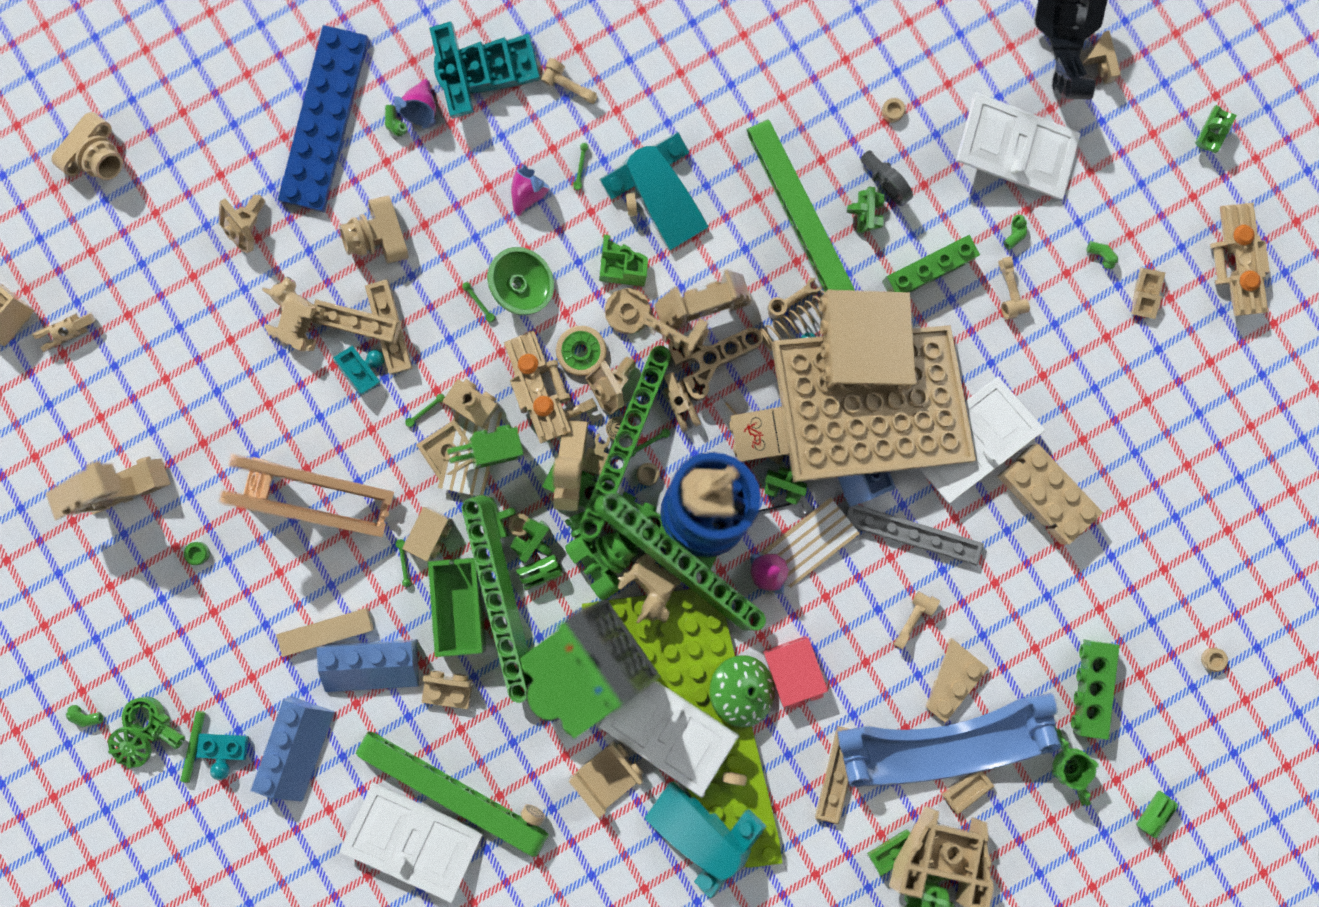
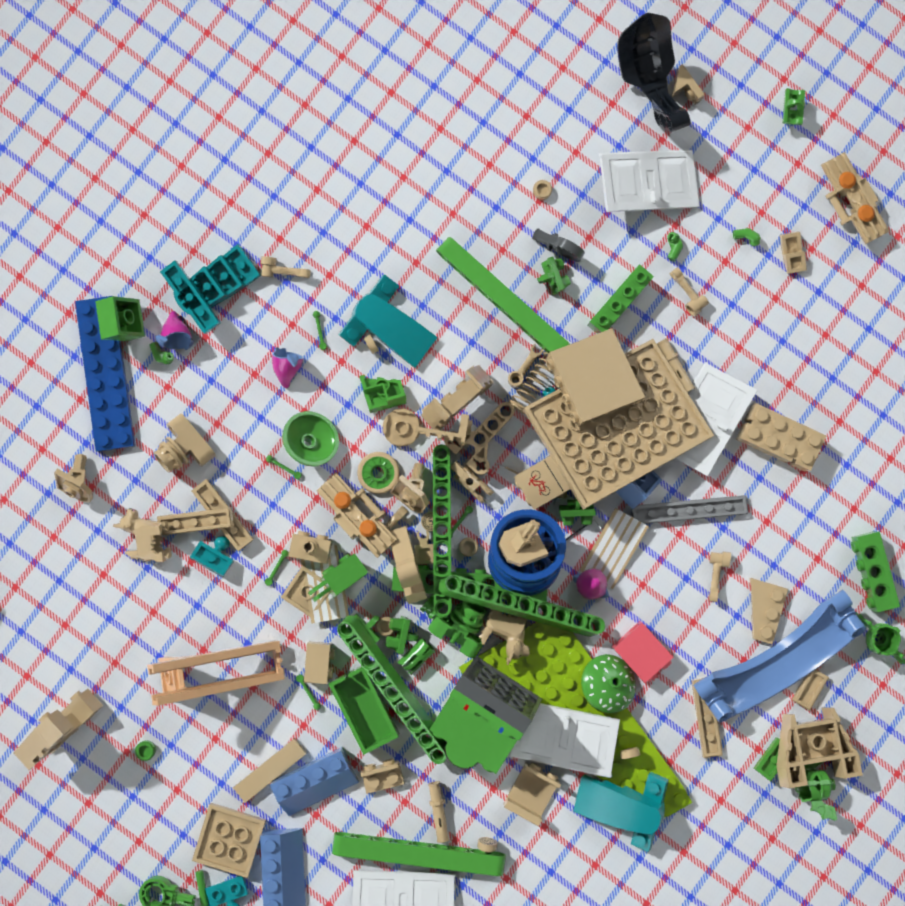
camera: 25 degrees left, 0 degrees up
none -> bright green brick [95,296,145,341]
none -> tan plate [192,803,266,878]
none -> tan pin [428,781,449,843]
none -> tan pin [657,338,695,393]

